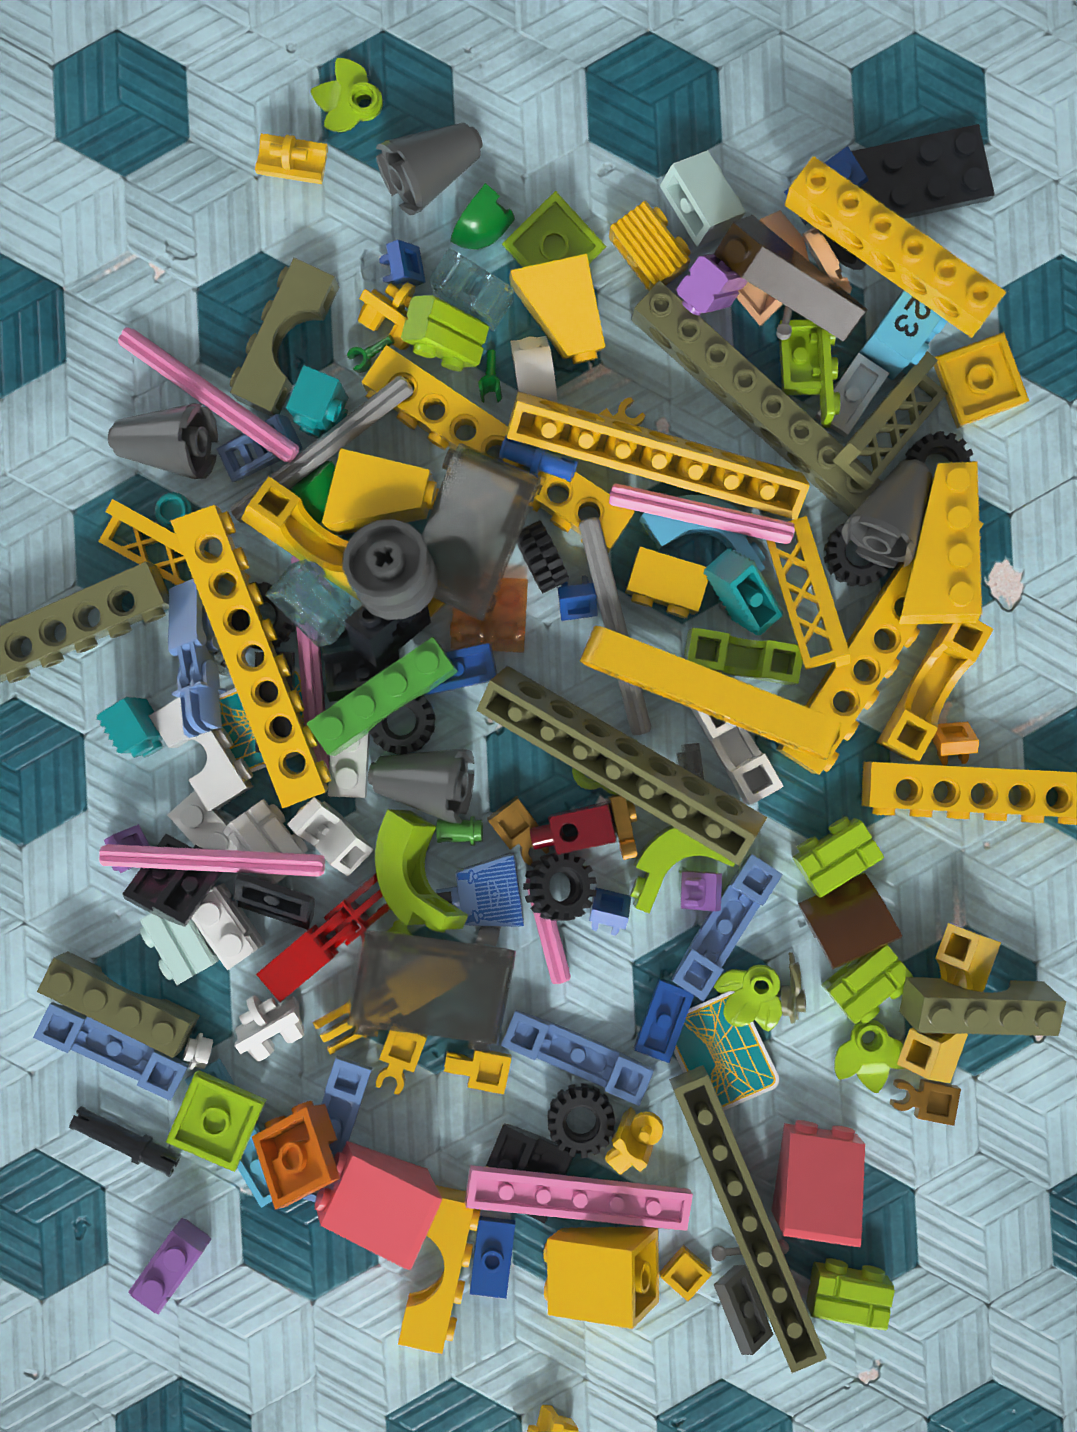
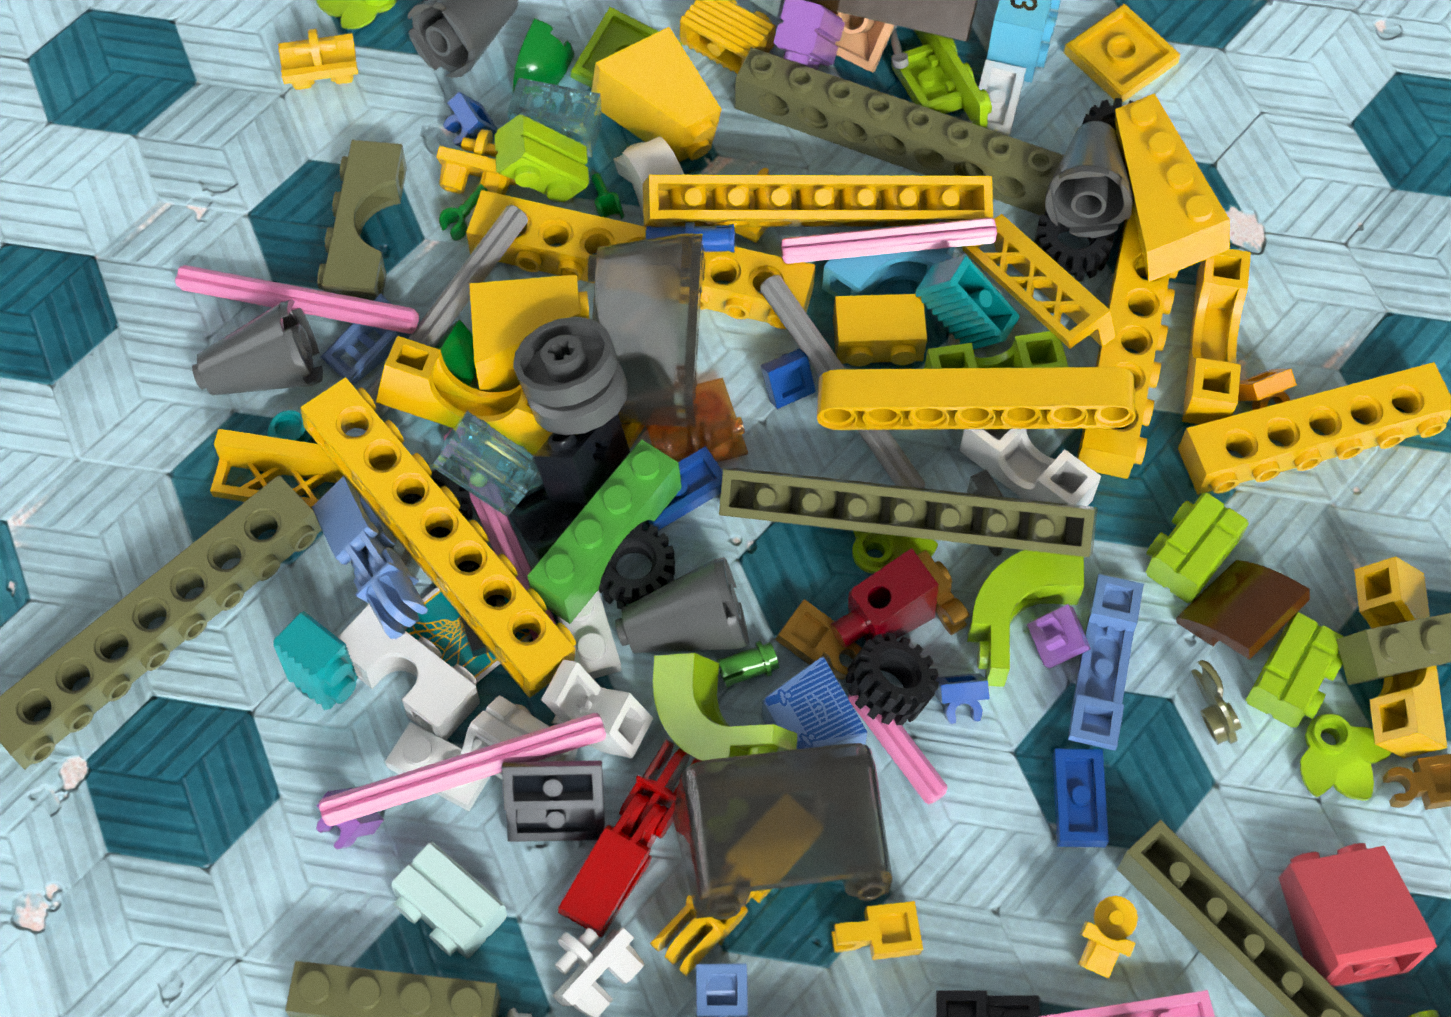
camera: 20 degrees left, 25 degrees down
black slope [122,834,223,927] -> none
white brick [191,883,266,970] -> none
teal brick [286,365,349,438] -> none
yellow plate [376,1022,428,1095] -> none
medium blue slope [501,1010,654,1106] -> none
black tyre [513,520,569,594] -> none
black tyre [548,1083,615,1158] -> none
teal sticker [674,991,779,1111] -> none
lime plate [714,965,782,1032] -> none
olive fence [832,351,947,490] -> none

